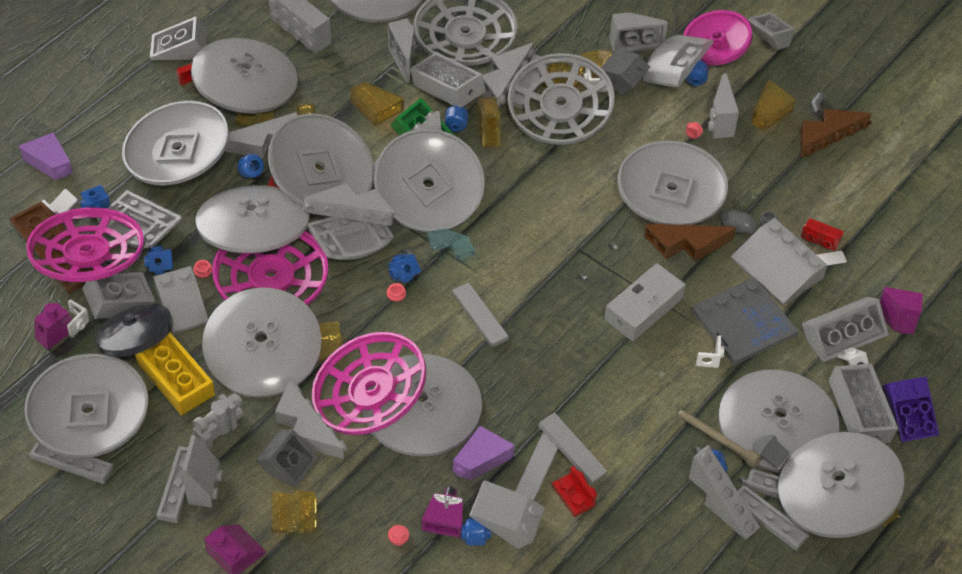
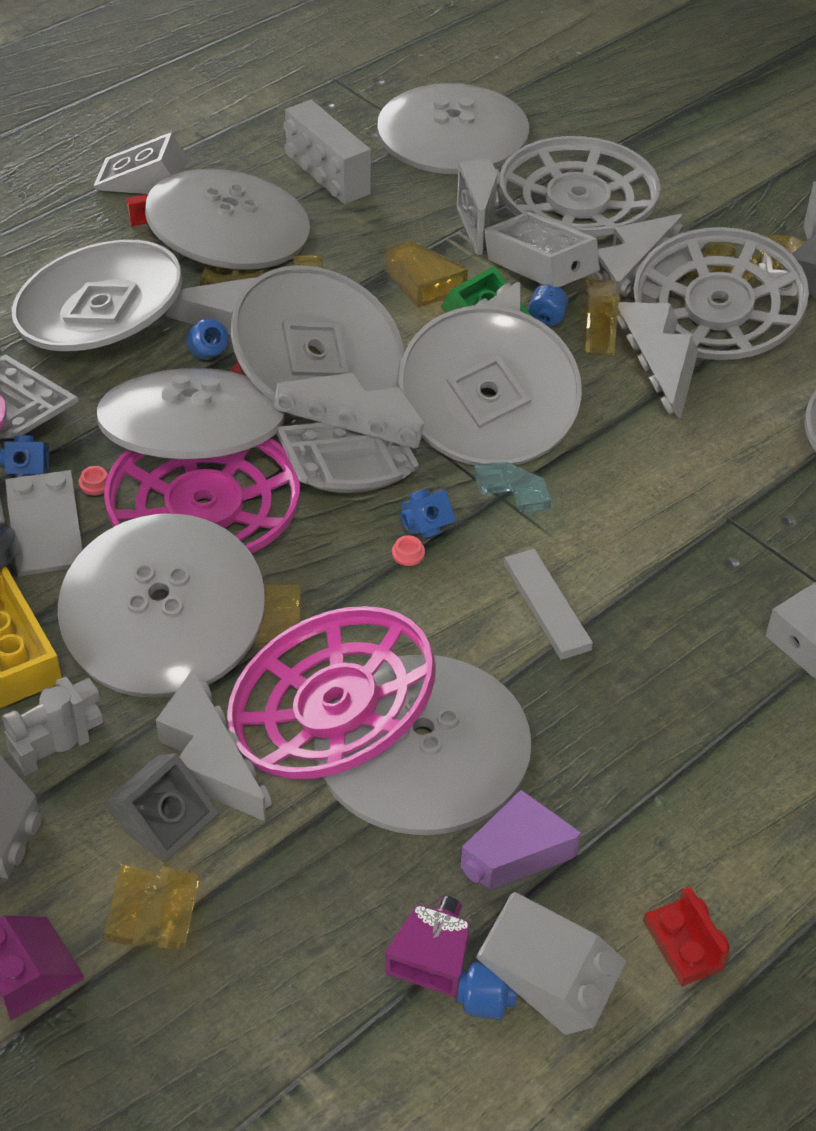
camera: 10 degrees right, 5 degrees down
coral plate [388,525,409,546] -> none
light grey tile [515,432,559,501] -> none
light grey tile [538,412,607,485] -> none
none -> light grey slope [615,302,698,419]

